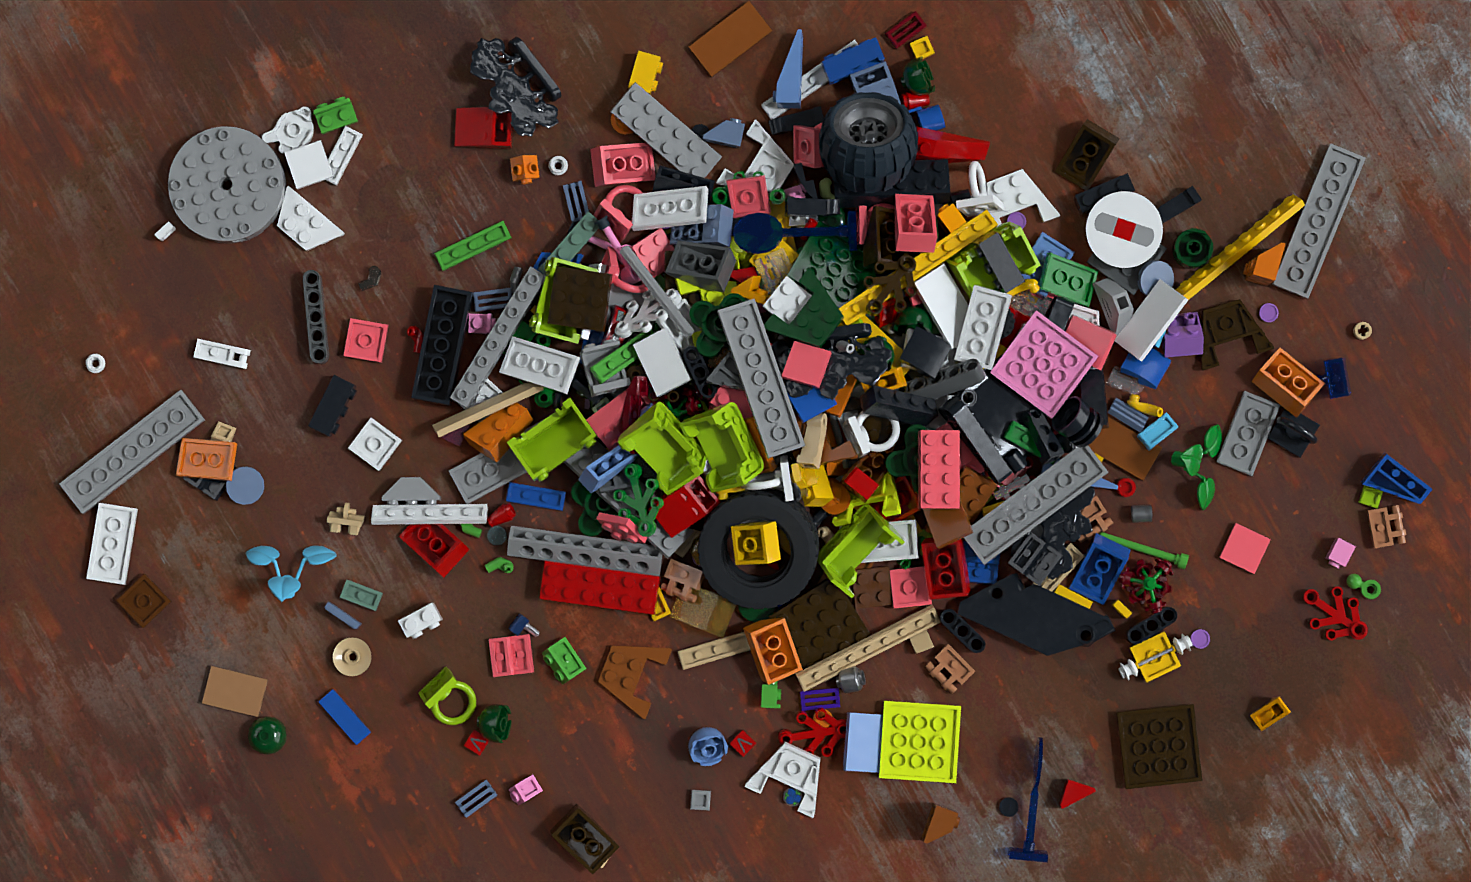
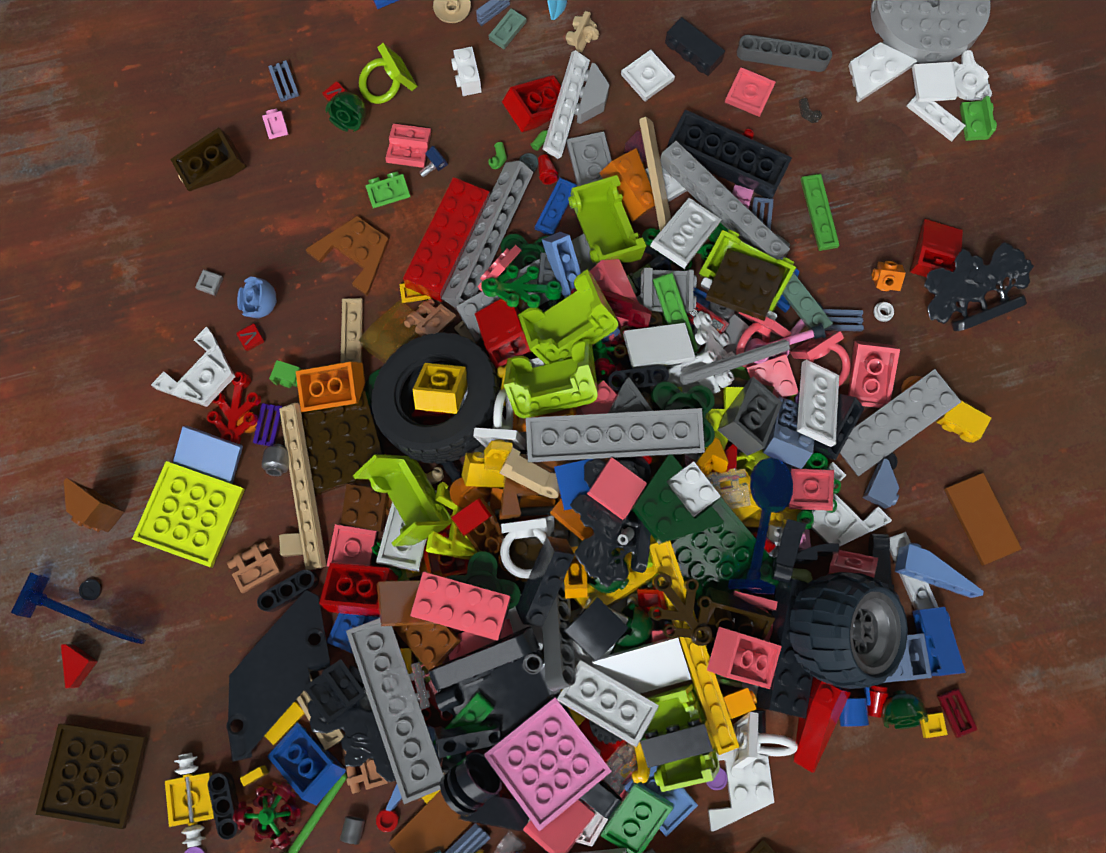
camera: 105 degrees right, 10 degrees down
tile [783,787,803,806] -> none

